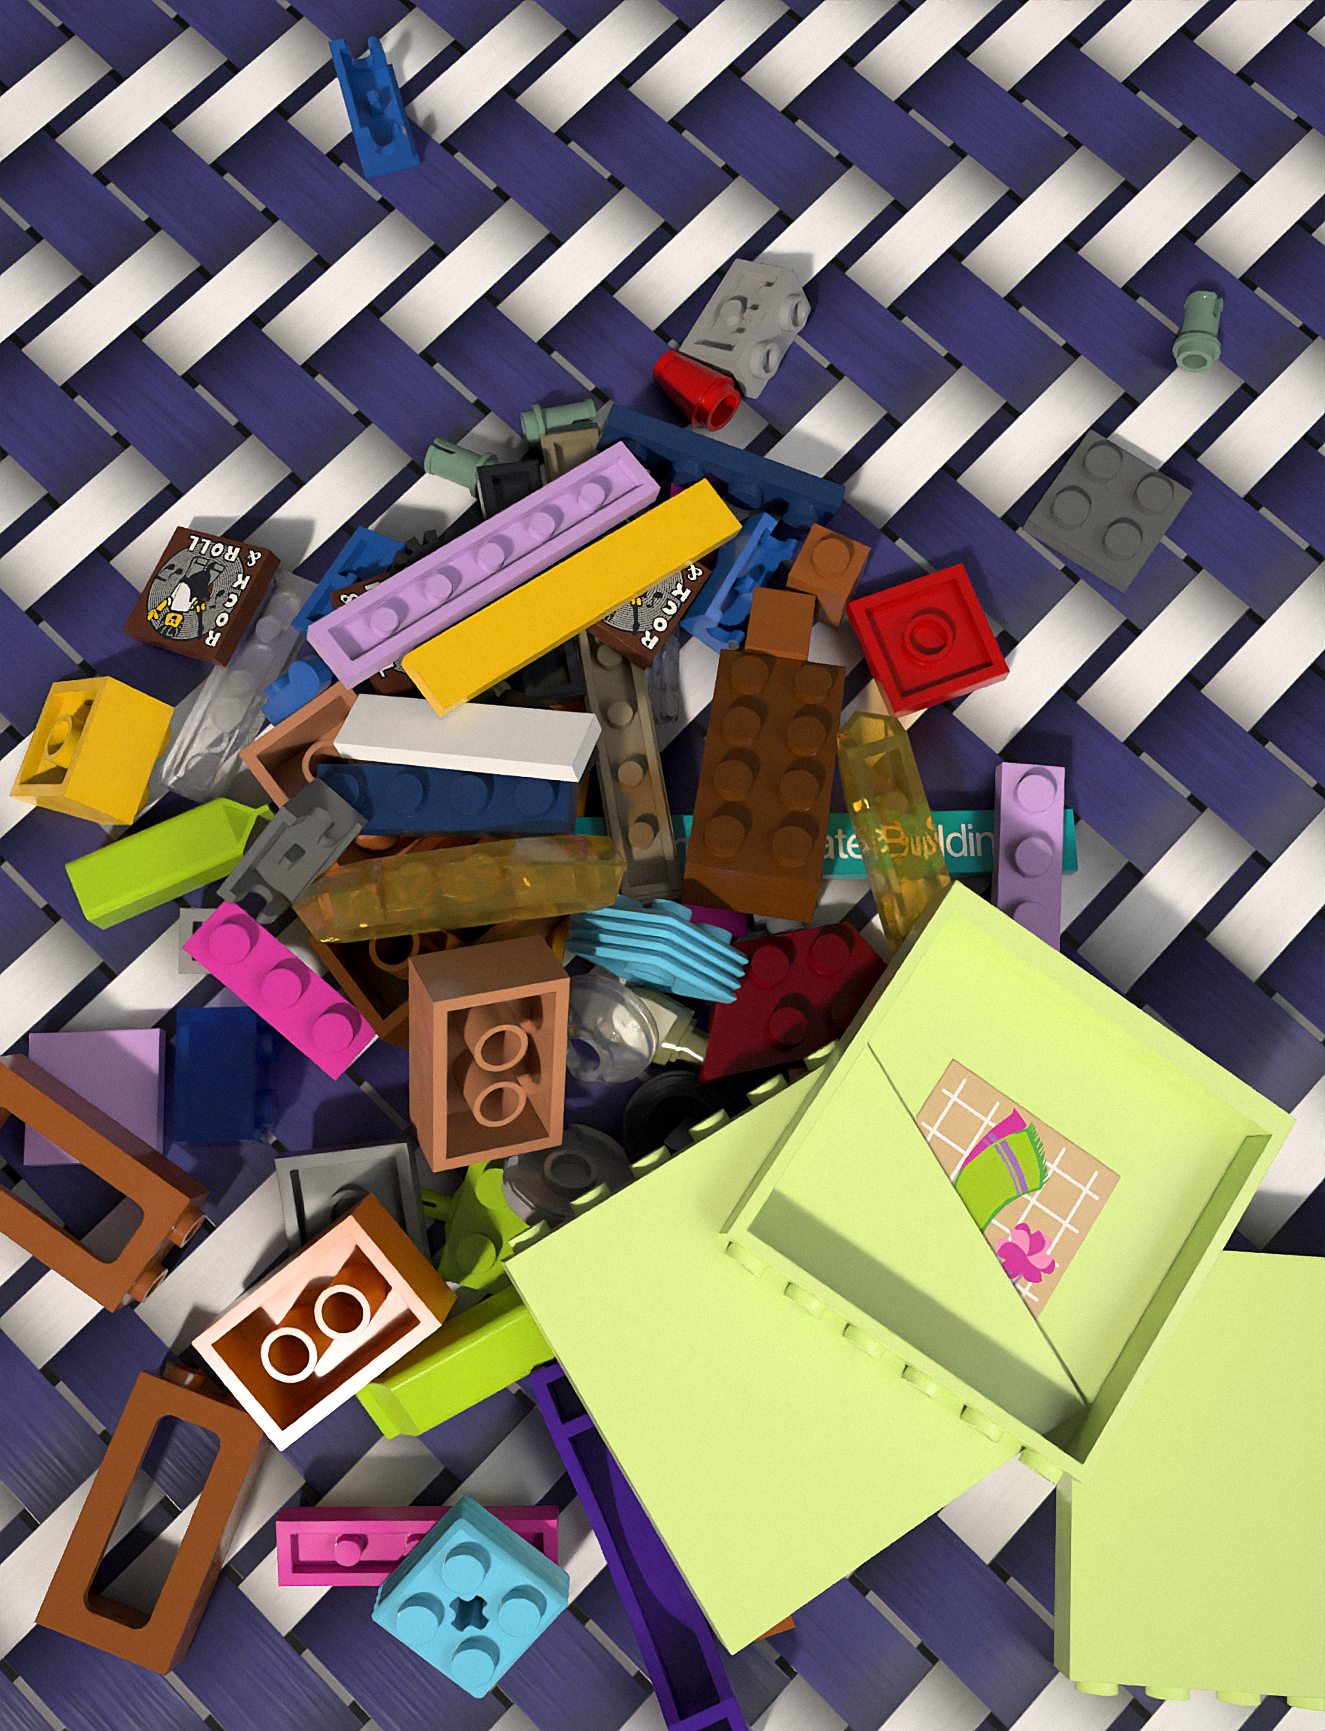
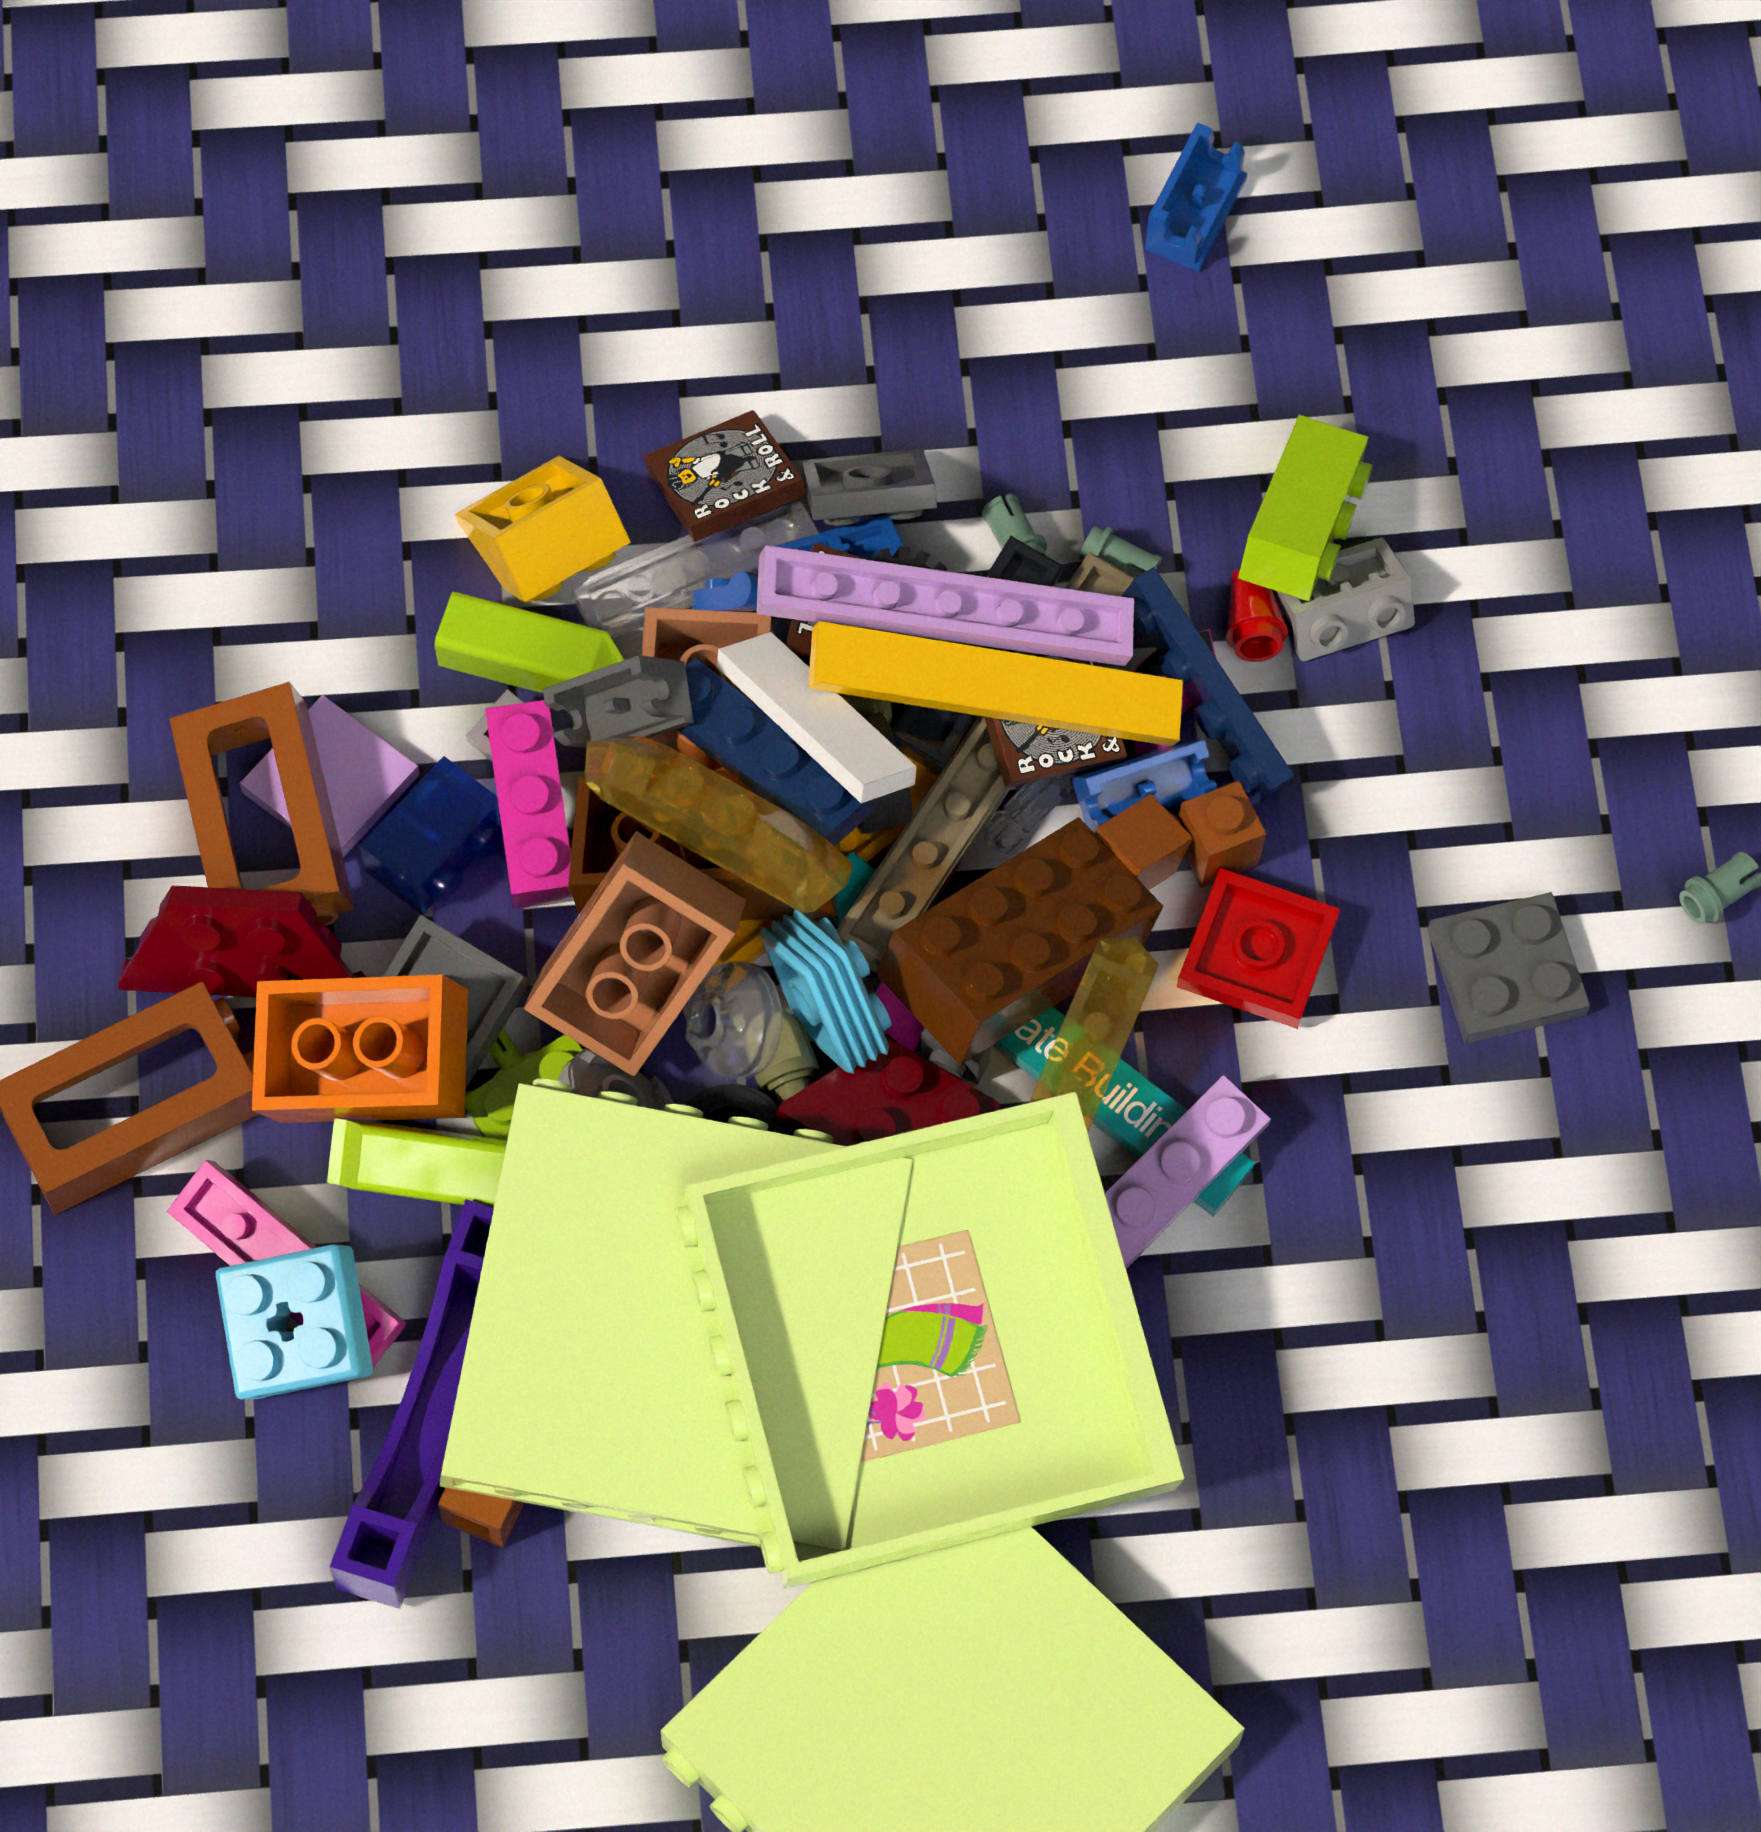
camera: 40 degrees right, 10 degrees down
none -> dark red wing [118,885,366,997]
none -> dark grey plate [801,448,937,526]
none -> lime brick [1238,415,1373,601]

